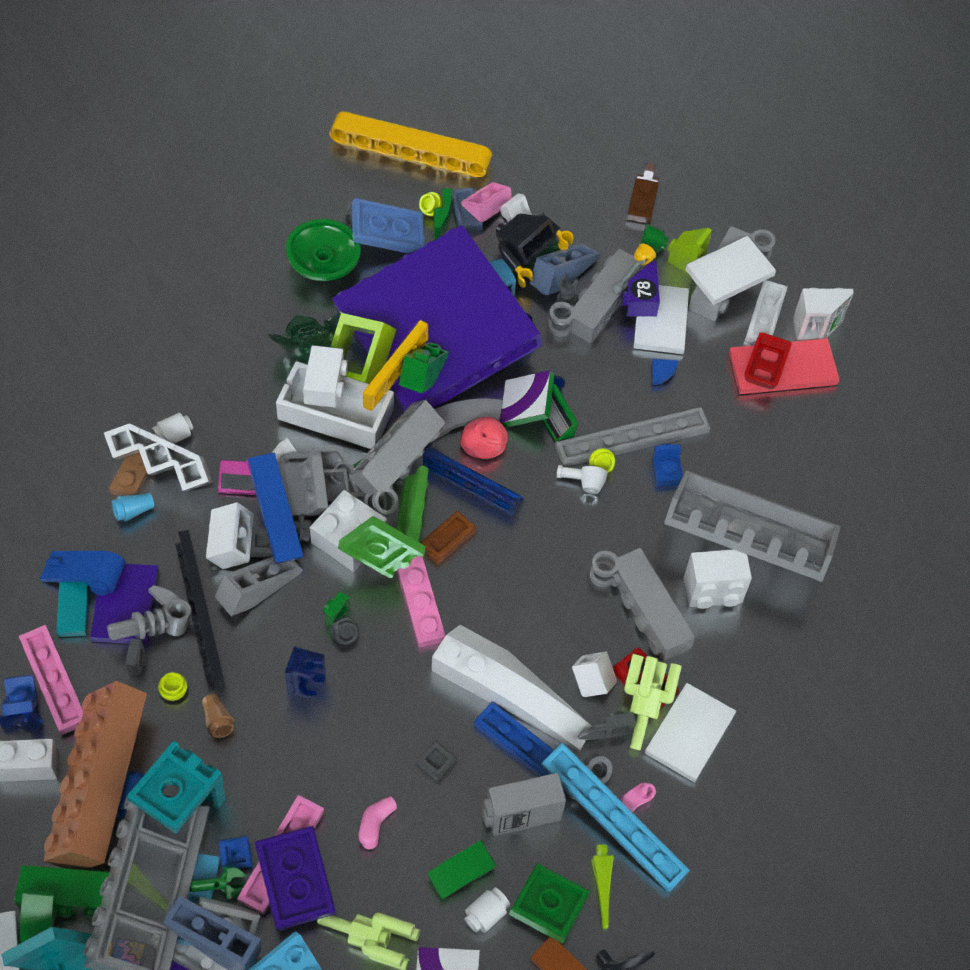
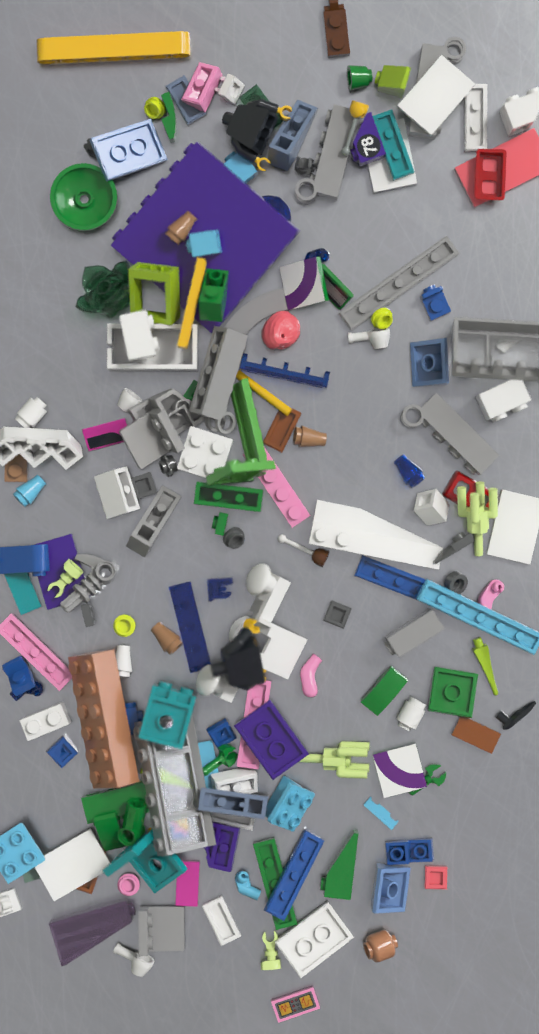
camera: 10 degrees left, 30 degrees up
black plate [175,530,226,690] -> none
blue tile [247,452,303,564] -> none
blue tile [652,359,678,385] -> none
none -> blue tile [46,737,78,768]
none -> yellowish green piece [48,559,84,598]
none -> white cone [115,645,132,678]
none -> green piece [118,799,147,846]
none -> medium nougat cone [165,211,197,245]
none -> clear blue hinge [169,581,211,673]
none -> medium azure brick [186,230,222,257]
none -> green brick [194,482,263,512]
none -> white piece [196,563,307,703]
none -> black torso [210,618,267,691]
none -> yellow bar [236,370,292,416]
none -> hinge [278,534,330,567]
none -> medium nougat cone [293,425,327,447]
none -> teal tile [373,109,415,181]
none -> clear blue cone [394,455,425,488]
none -> medium blue slope [410,338,449,387]

